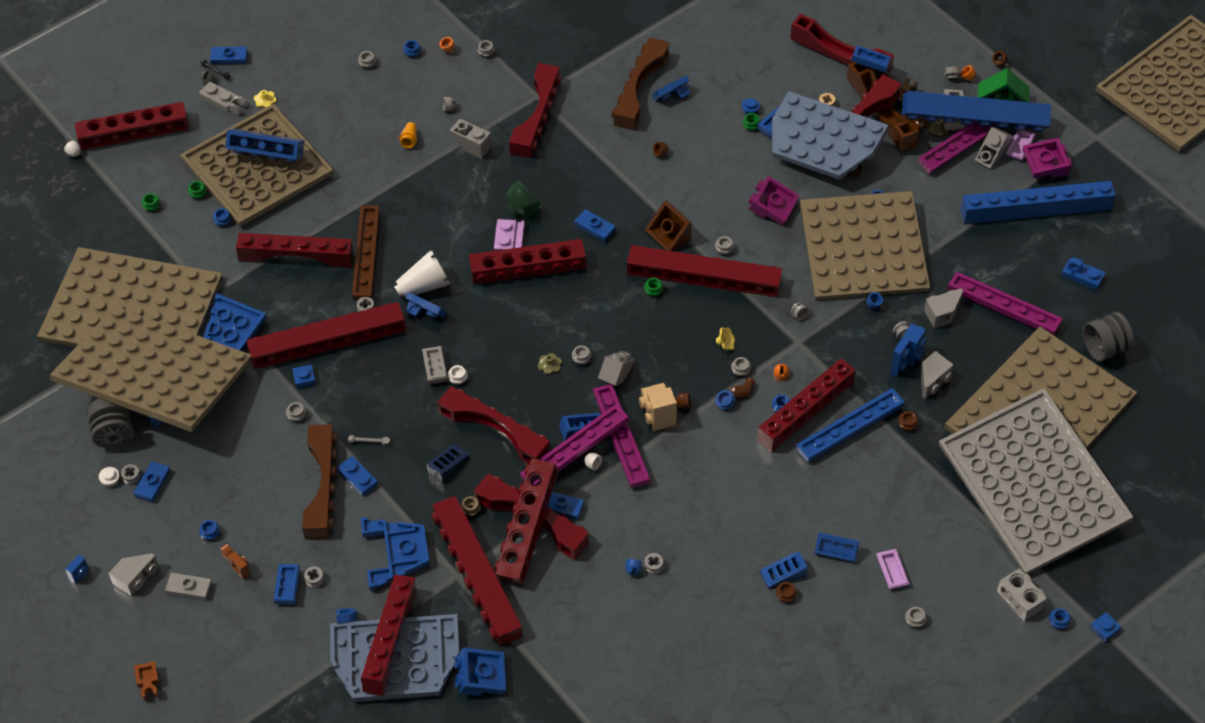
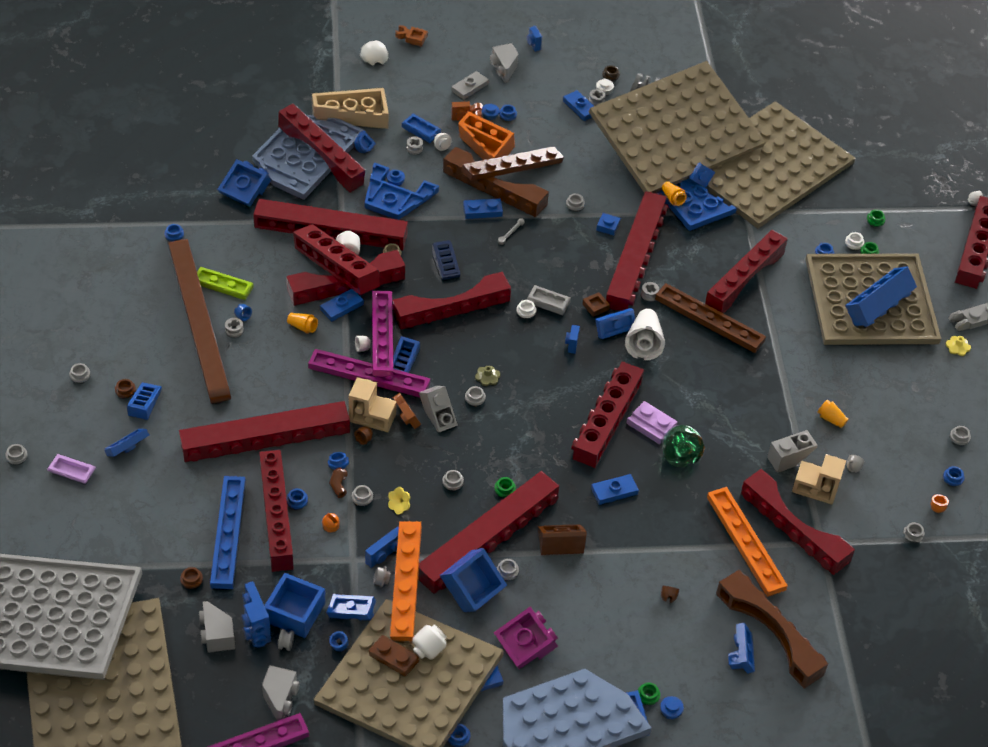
camera: 120 degrees right, 5 degrees down
none -> light grey plate [69,363,90,383]
none -> blue plate [165,224,184,241]
none -> reddish brown beam [168,238,231,404]
none -> dark red brick [179,401,350,463]
none -> lime tile [197,267,254,300]
none -> blue piece [264,573,325,638]
none -> light orange cone [287,313,318,334]
none -> tan wedge [312,88,389,129]
none -> hinge [326,594,376,621]
none -> white head [336,231,360,255]
none -> white hair [360,41,388,66]
none -> blue plate [365,527,399,568]
none -> reddish brown plate [368,635,419,677]
none -> blue plate [387,170,405,186]
none -> orange plate [390,522,422,641]
none -> dark orange plate [393,393,422,429]
none -> white head [412,625,447,659]
none -> white plate [434,133,452,151]
none -> blue piece [439,548,507,612]
none -> light grey plate [442,470,464,490]
none -> orange wedge [458,111,515,160]
none -> reddish brown plate [462,147,564,181]
none -> blue plate [482,104,499,120]
none -> blue plate [565,325,580,354]
none -> reddish brown plate [582,292,610,317]
none -> dark brown plate [602,65,620,81]
none -> light orange cone [661,182,687,206]
none -> blue plate [689,162,715,188]
none -> orange plate [707,487,788,597]
none -> tan brick [792,454,846,505]
none -> white plate [845,232,864,250]

